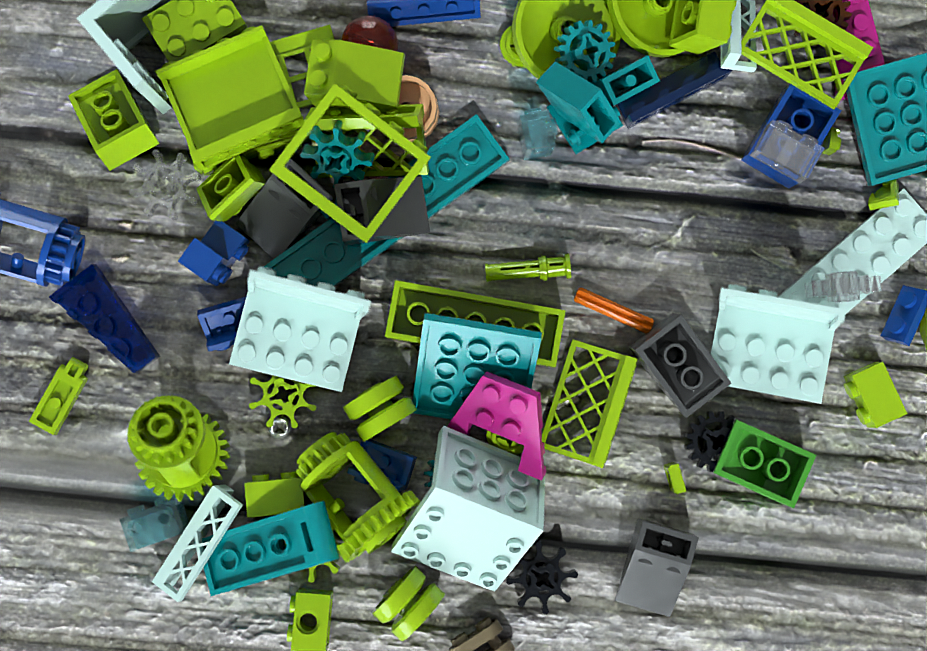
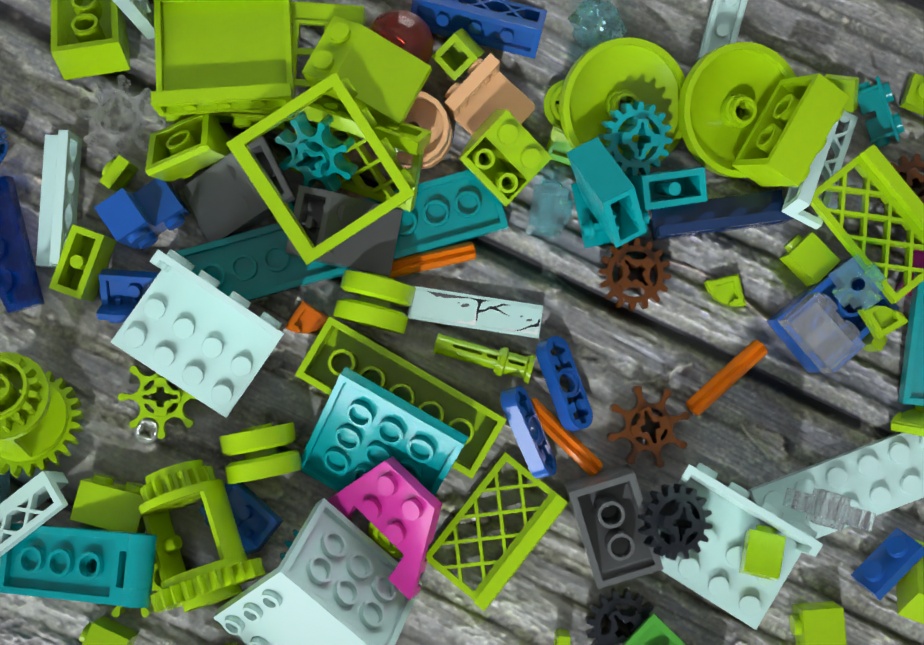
camera: 25 degrees right, 0 degrees up
none -> light aqua fence [36,130,82,267]
none -> lime brick [49,224,116,302]
none -> lime plate [99,155,139,192]
none -> orange tile [284,300,328,334]
none -> lime wheel [333,270,416,335]
none -> orange axle [383,242,476,278]
none -> light aqua tile [408,286,543,339]
none -> lime brick [431,28,485,81]
none -> light nougat bracket [444,53,535,136]
none -> lime slope [458,109,552,206]
none -> blue beam [500,386,557,479]
none -> blue beam [536,336,593,432]
none -> lime tile [546,124,573,165]
none -> reddish brown gear [597,238,671,311]
none -> reddish brown gear [606,386,690,468]
none -> black gear [637,483,713,561]
none -> orange axle [686,340,768,416]
none -> lime tile [704,273,746,307]
none -> lime brick [739,525,786,581]
none -> lime brick [779,232,841,287]
none -> clear light blue brick [828,254,886,311]
none -> lime tile [857,305,909,340]

